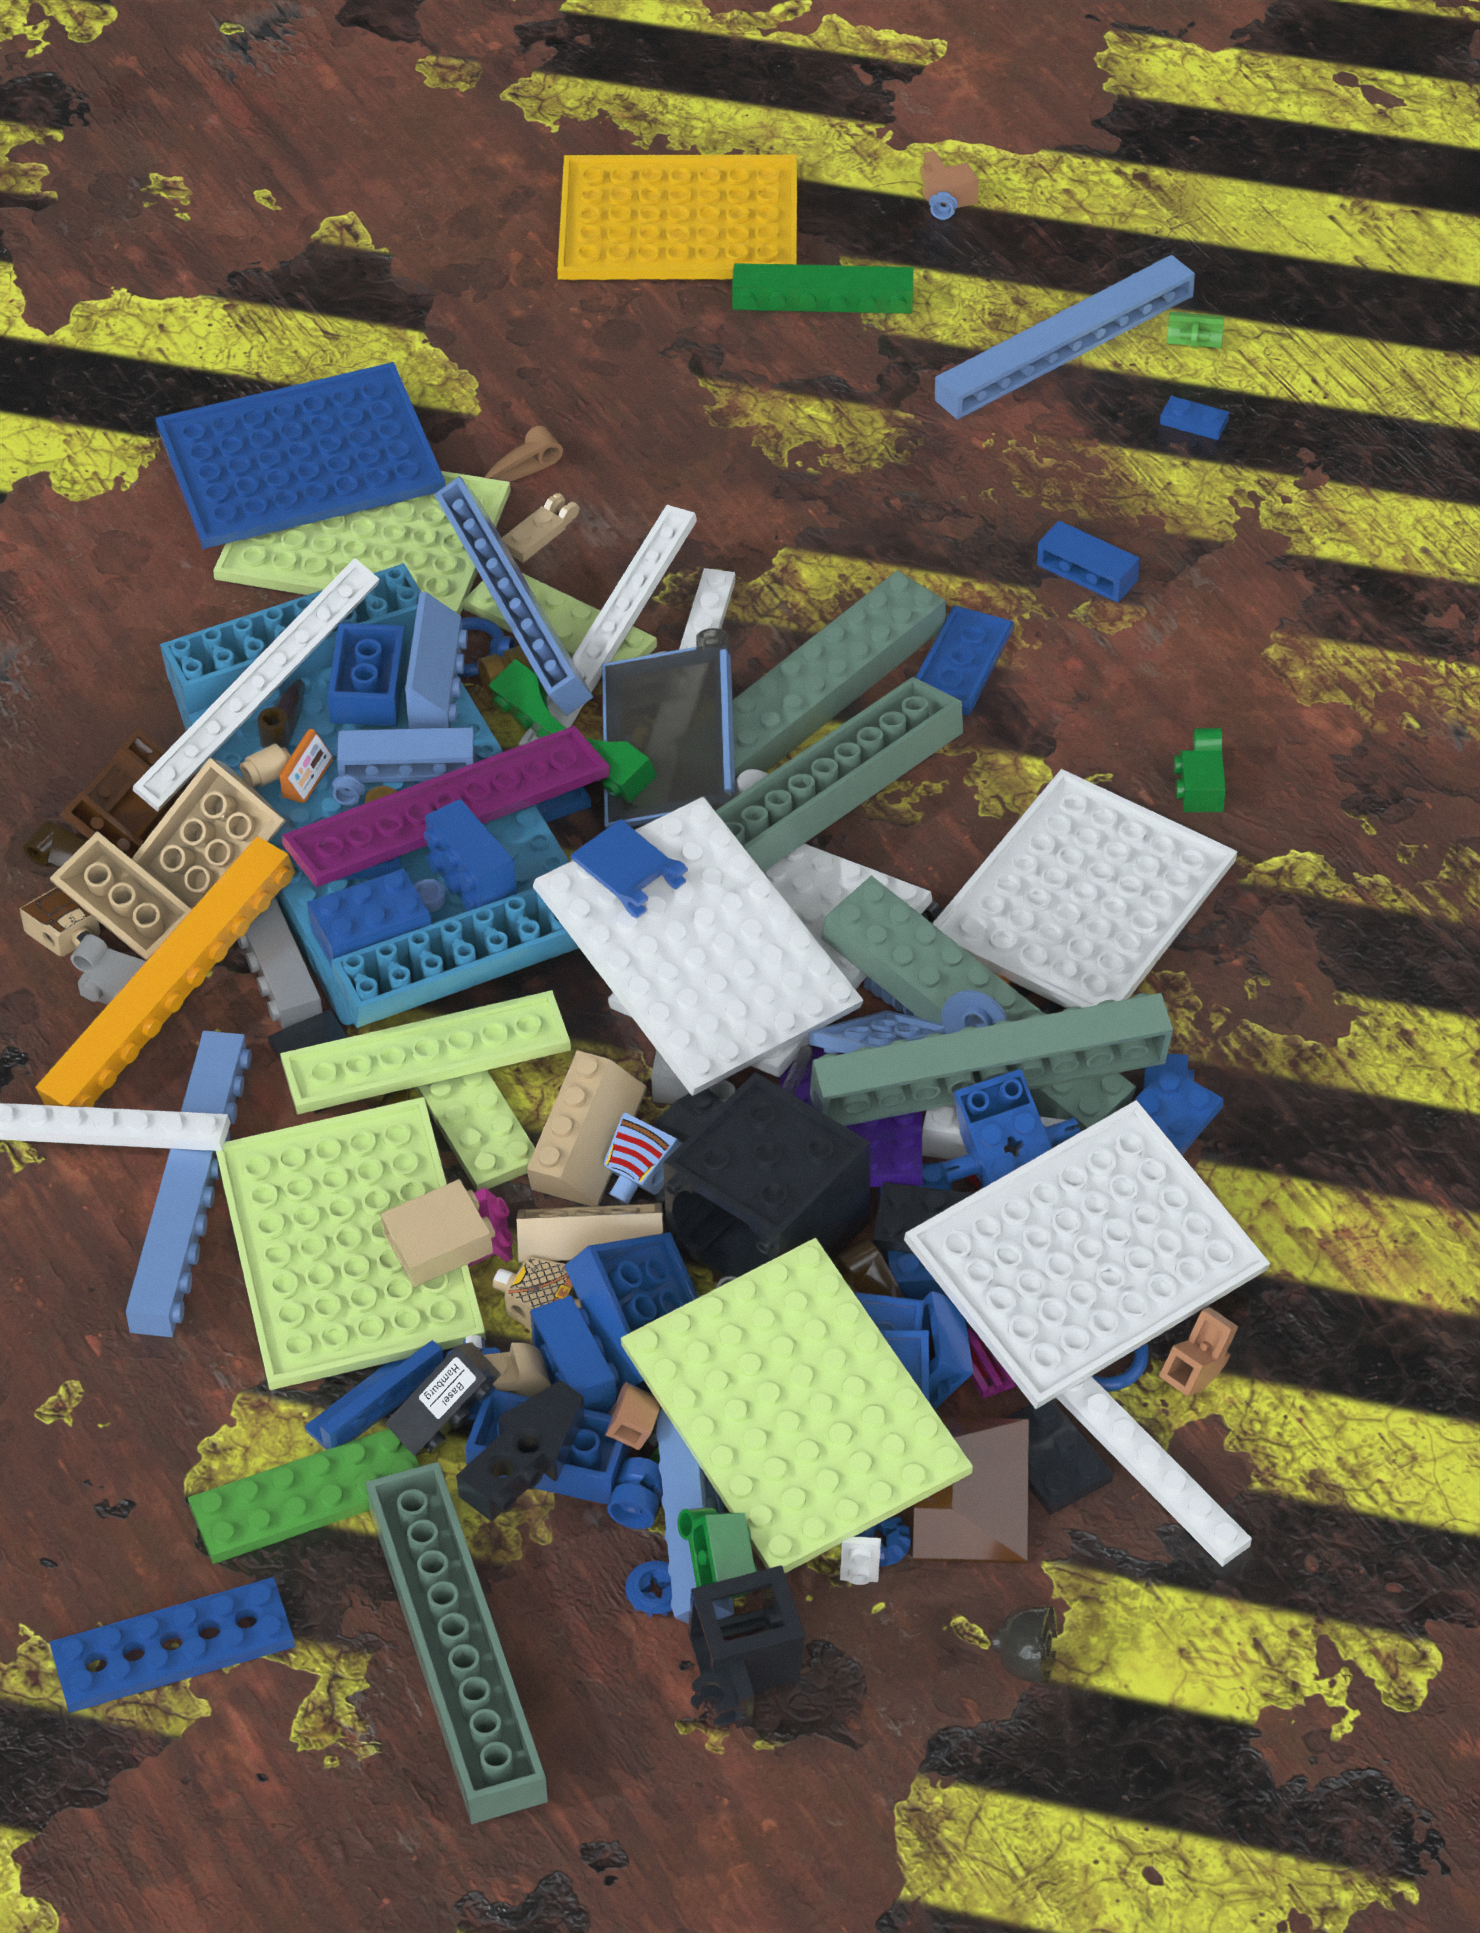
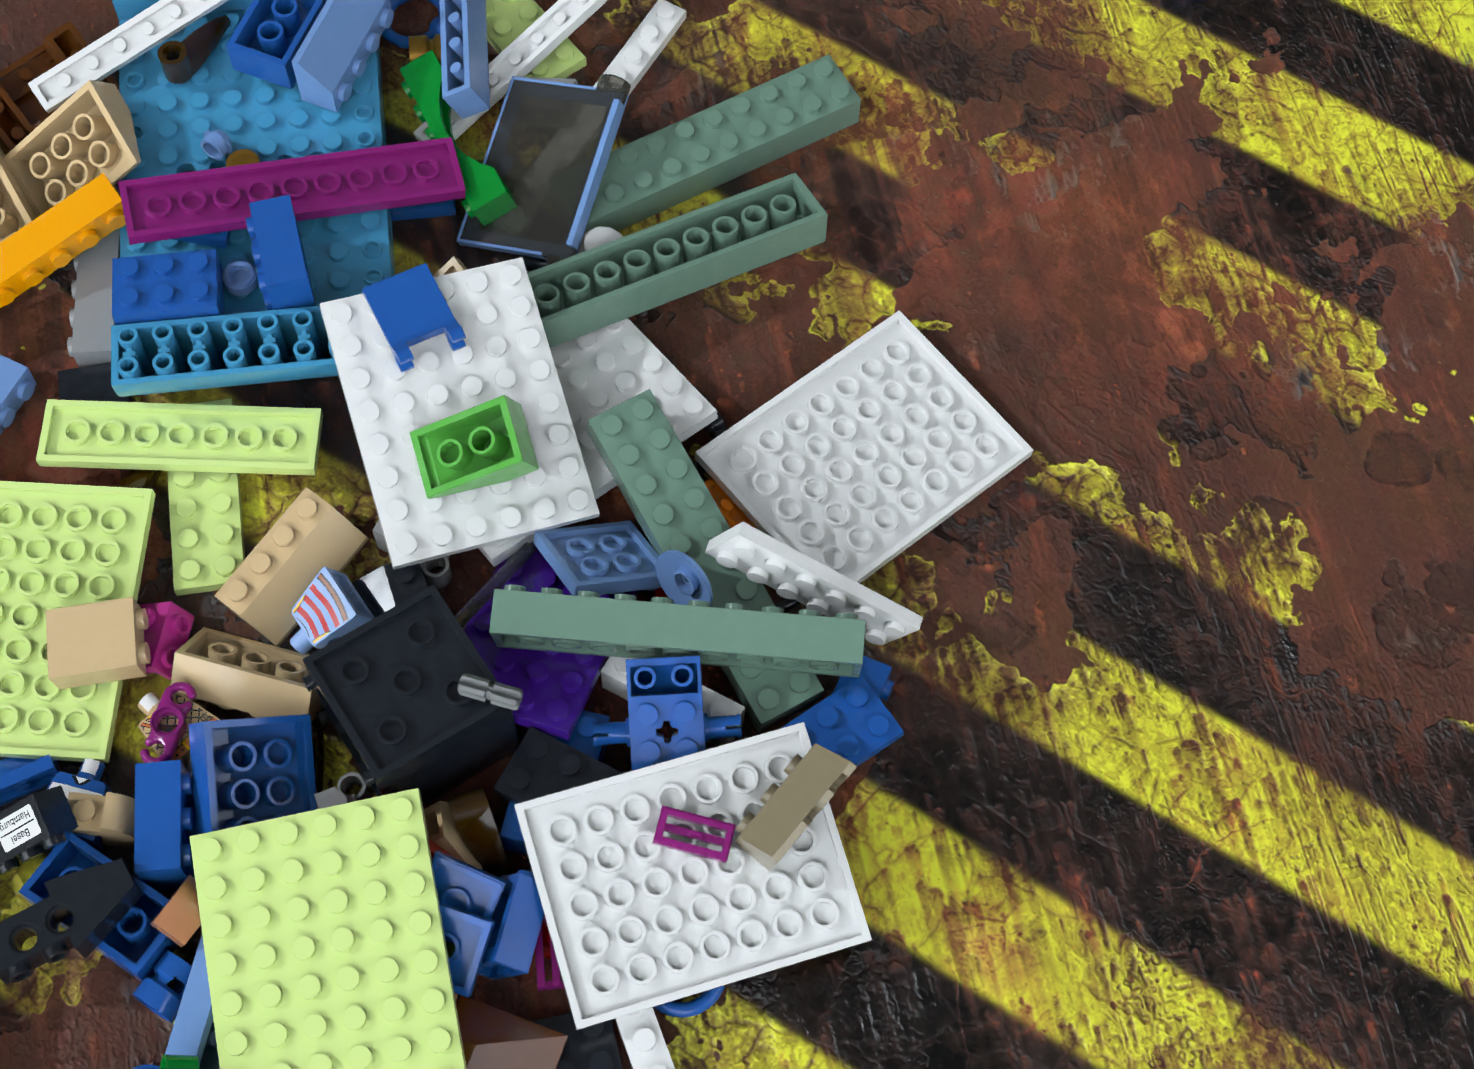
camera: 15 degrees right, 15 degrees up
tan brick [240,744,291,787] -> none
slope [279,729,333,803] -> none
medium blue brick [337,727,475,783] -> none
blue tile [915,605,1014,716] -> none
blue brick [1037,521,1140,603] -> none
nougat brick [1159,1307,1238,1396] -> none
green hinge [1174,727,1226,813] -> none
none -> magenta piece [140,682,197,763]
none -> bright green slope [409,395,539,499]
none -> piece [457,673,523,711]
none -> magenta tile [652,805,736,863]
none -> white plate [705,522,923,645]
none -> dark tan wedge [735,743,857,872]

